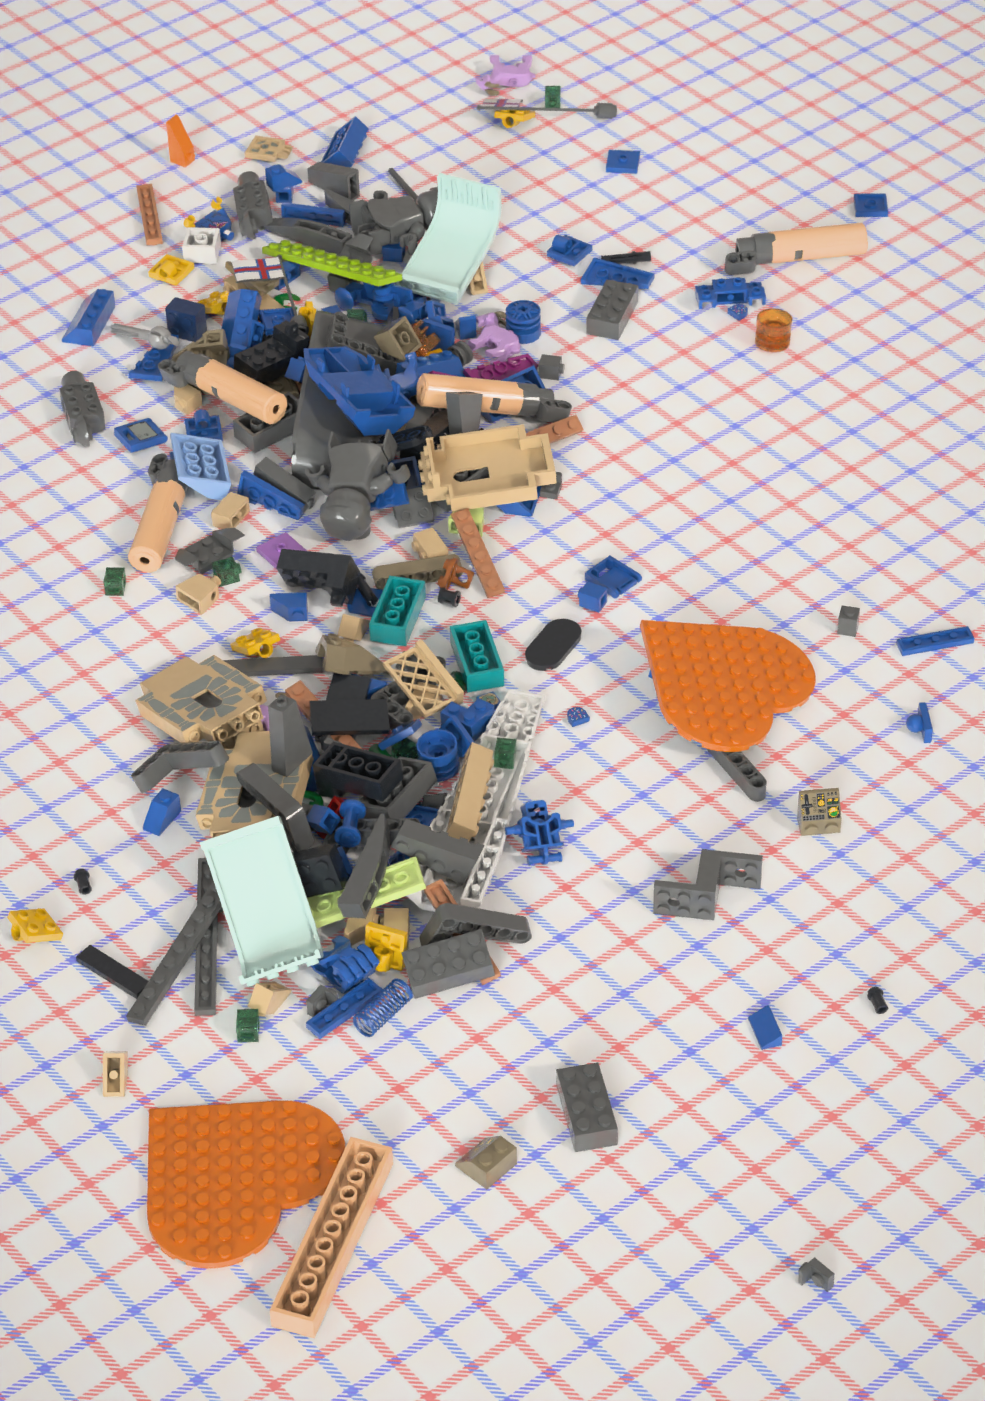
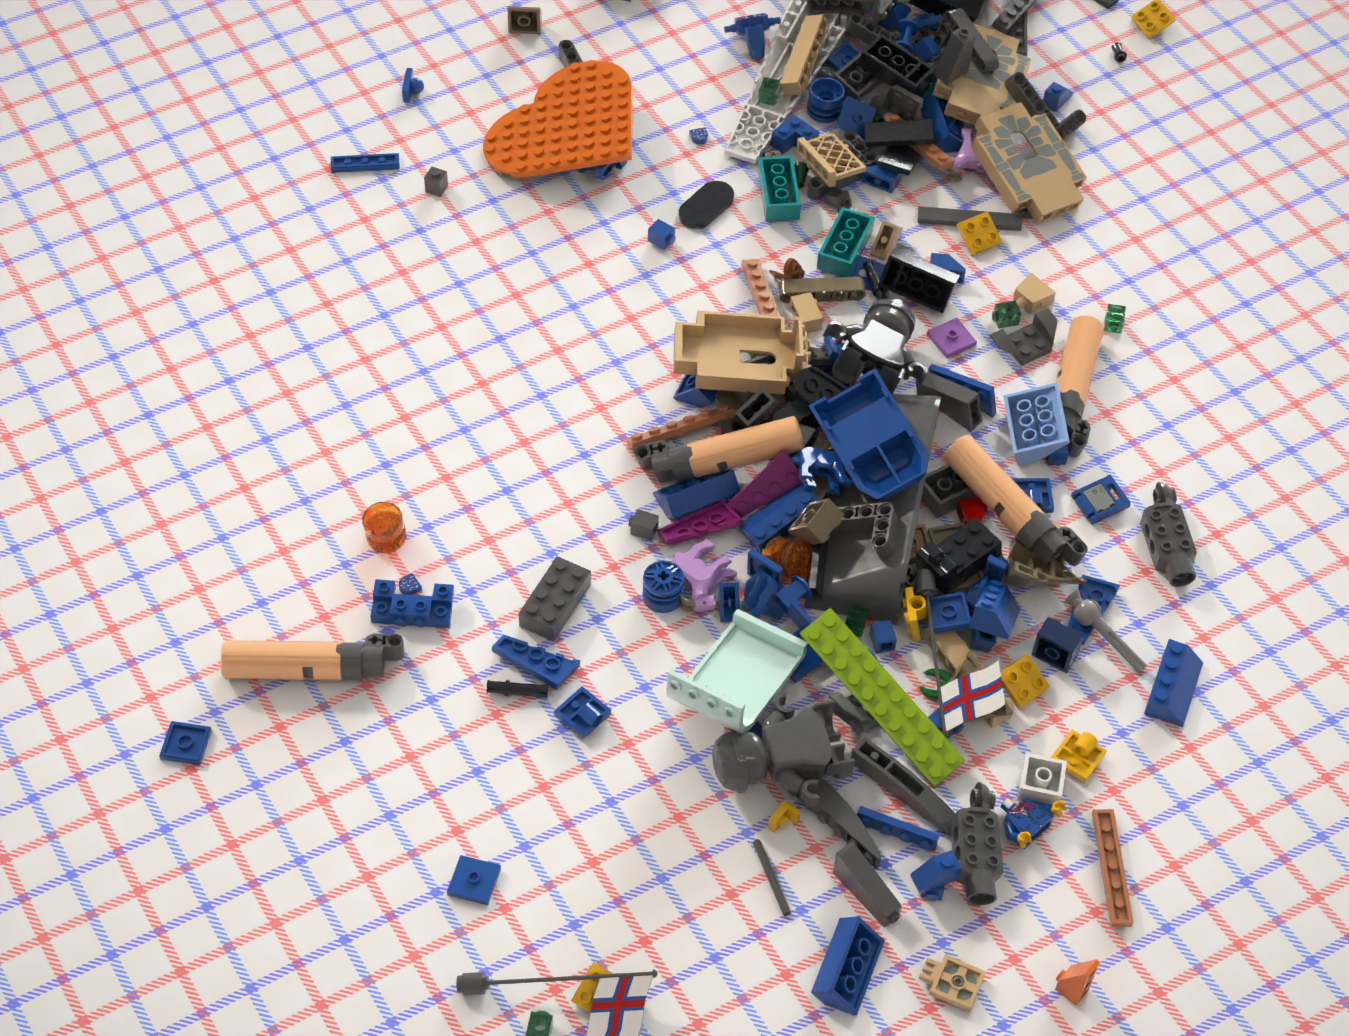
camera: 175 degrees left, 10 degrees up
tan brick [211,492,250,529] -> none
blue slope [285,356,306,383] -> none
dark tan wedge [315,633,390,675] -> none
black bush [438,587,461,607] -> none
blue wing [439,715,475,758] -> none
dark grey wheel [447,341,473,366] -> none
dark grey bracket [540,472,562,500] -> none
blue container [585,555,642,599] -> none

